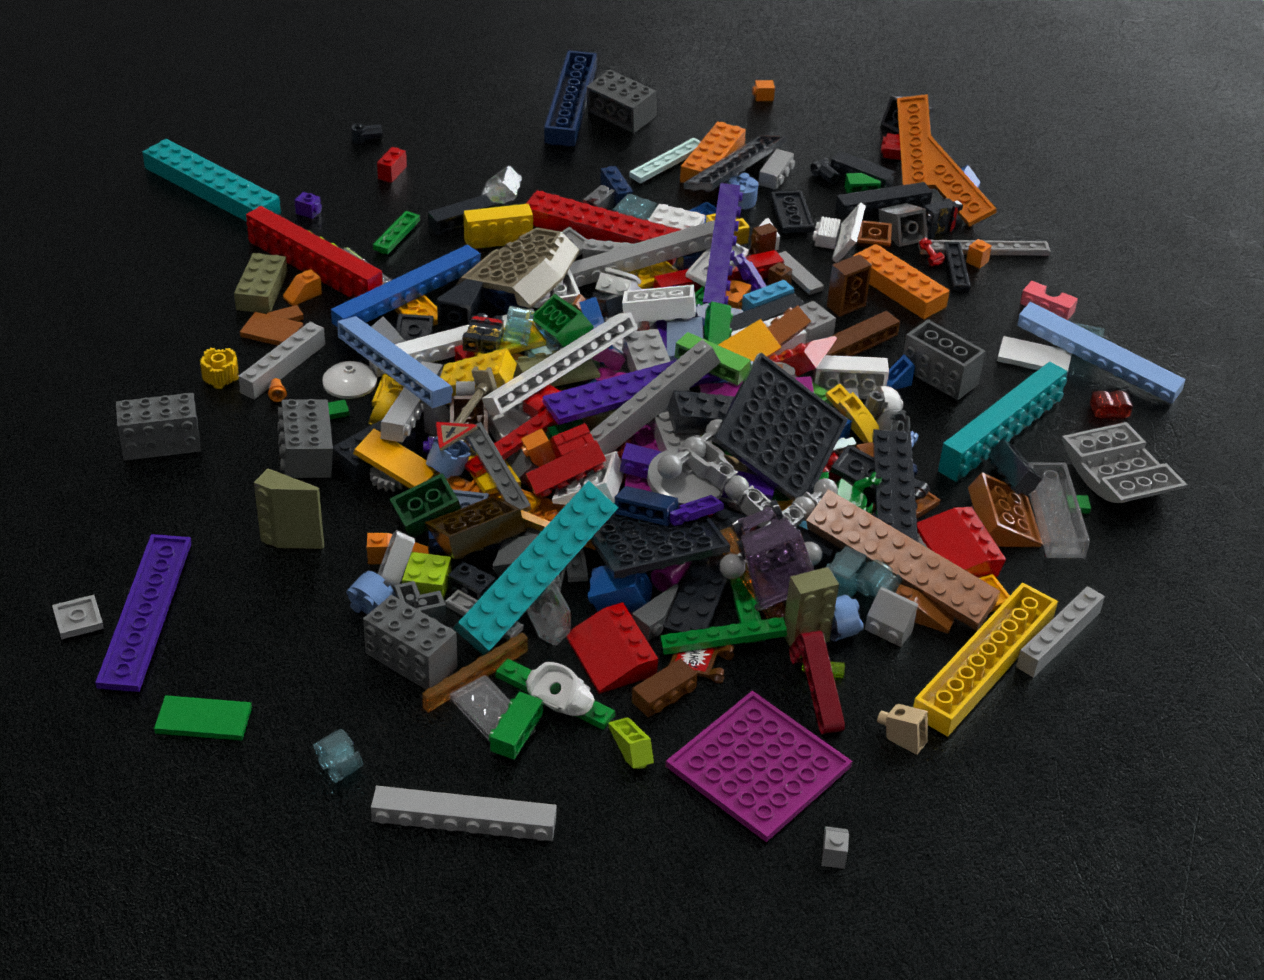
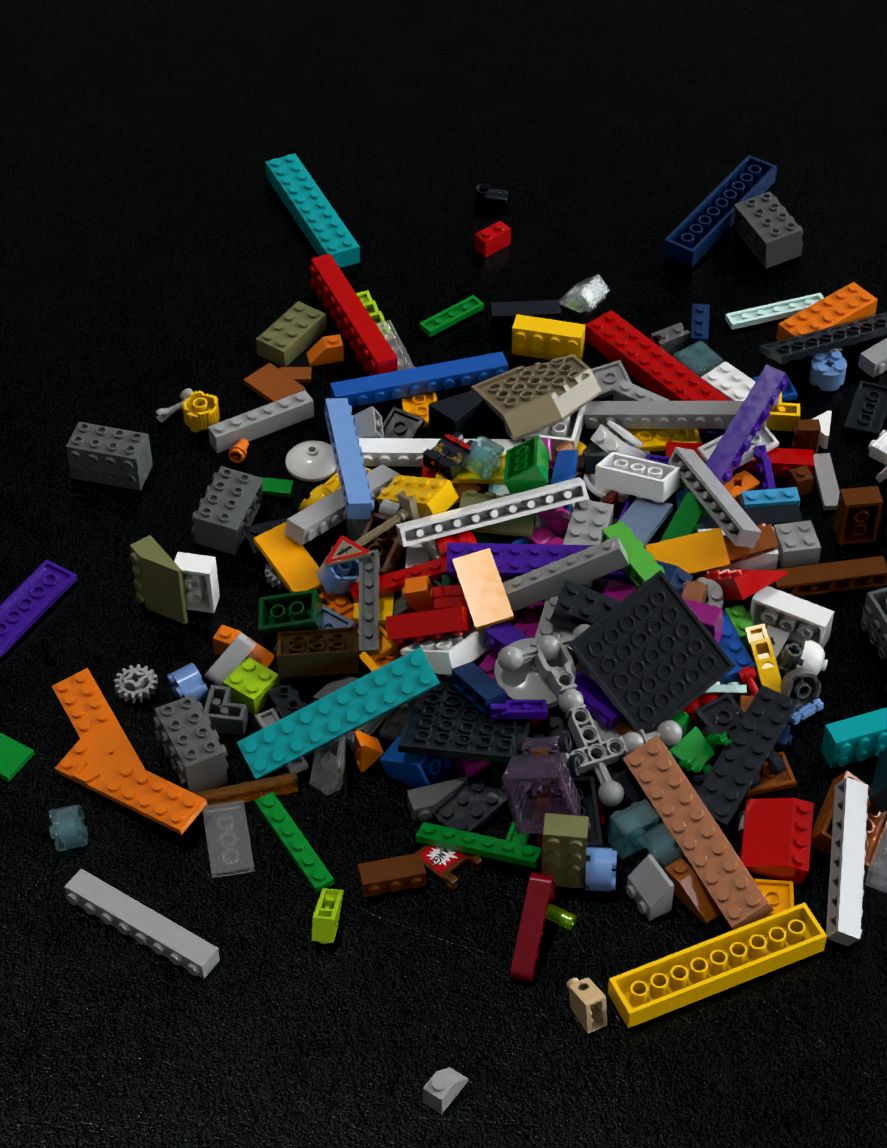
camera: 30 degrees right, 5 degrees up
dark purple brick [295,192,322,219] -> none
green brick [488,691,543,760] -> none
white piece [526,662,595,716] -> none
red slope [566,602,658,694] -> none
magenta plate [666,691,852,842] -> none
blue slope [887,354,915,390] -> none
light grey brick [1016,586,1105,678] -> none
none -> orange piece [52,668,207,835]
none -> light grey gear [114,664,158,704]
none -> light grey brick [156,388,194,422]
none -> white brick [174,552,220,613]
none -> orange slope [354,730,384,772]
none -> tile [452,548,514,630]
none -> light grey brick [668,447,762,548]
none -> red bar [737,666,759,697]
none -> brick [826,777,869,946]

